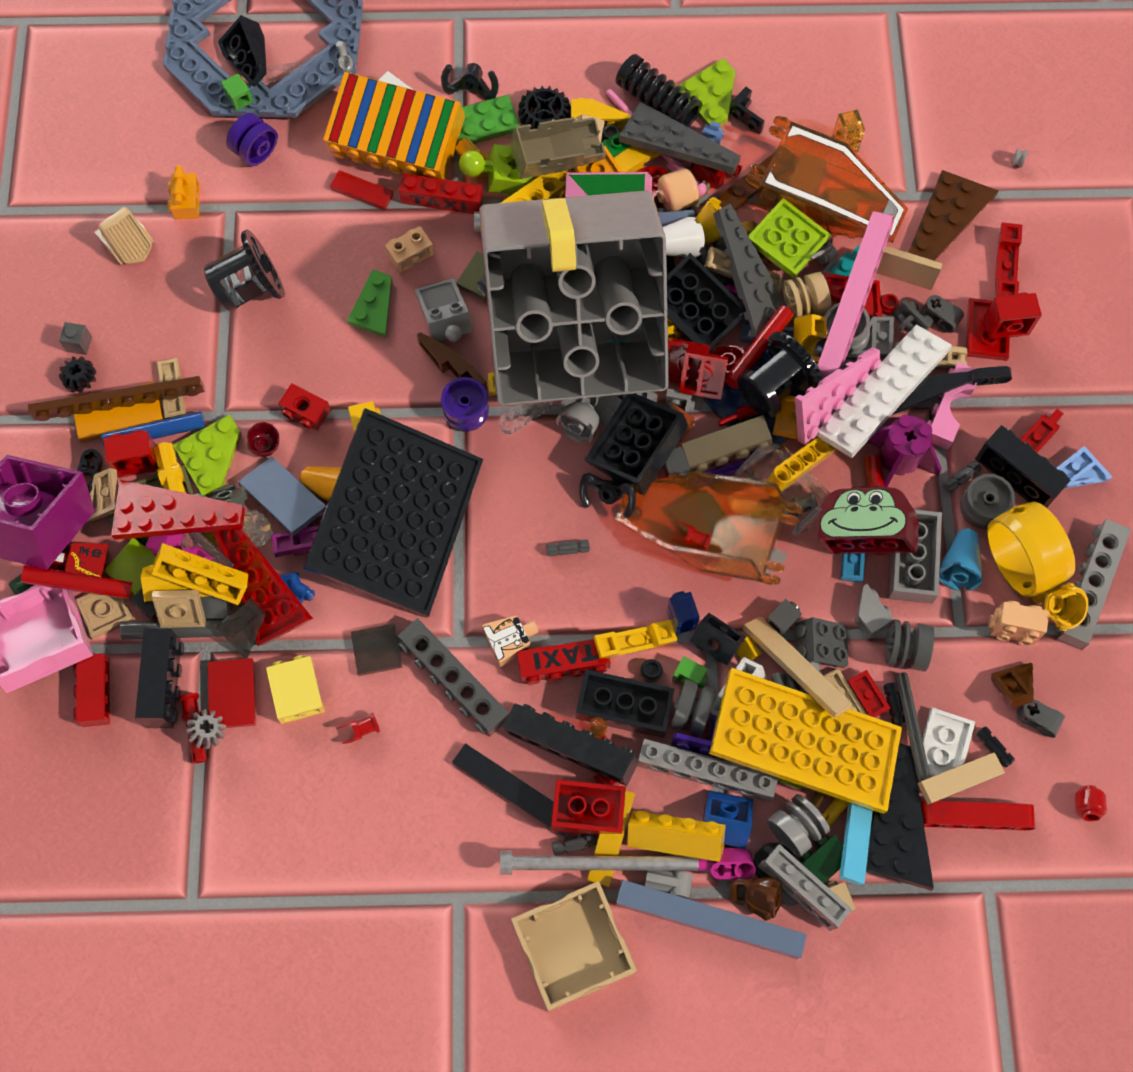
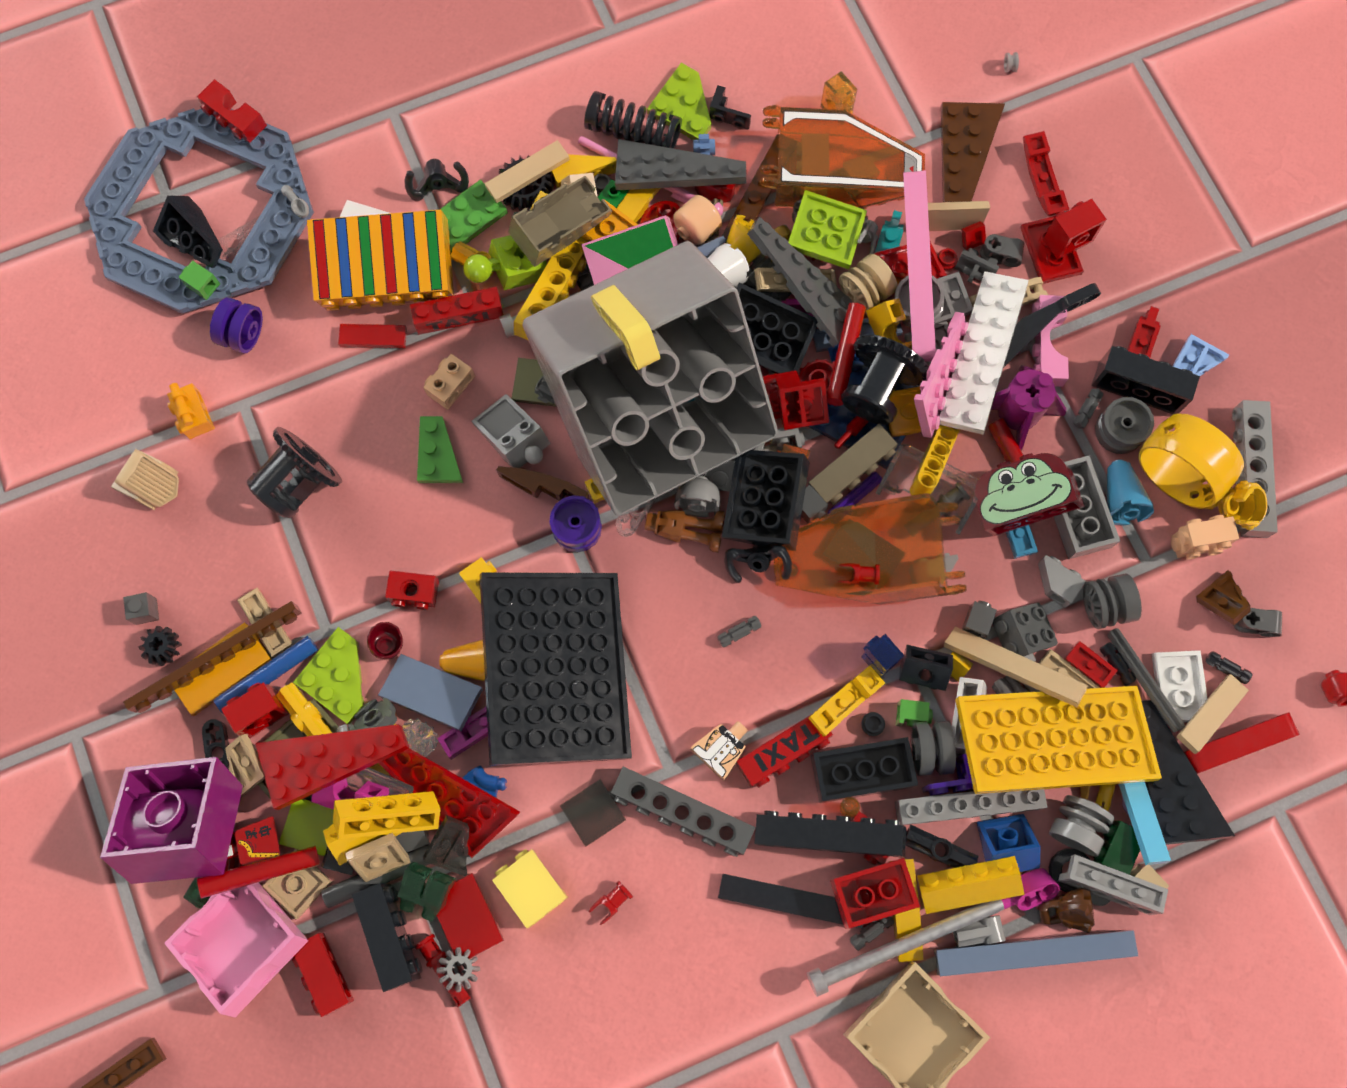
camera: 20 degrees left, 5 degrees up
none -> clear green hips [398,862,456,921]
none -> tan tile [485,140,570,203]
none -> dark orange piece [645,511,725,553]
none -> black piece [906,824,979,868]
none -> red plate [961,221,986,250]

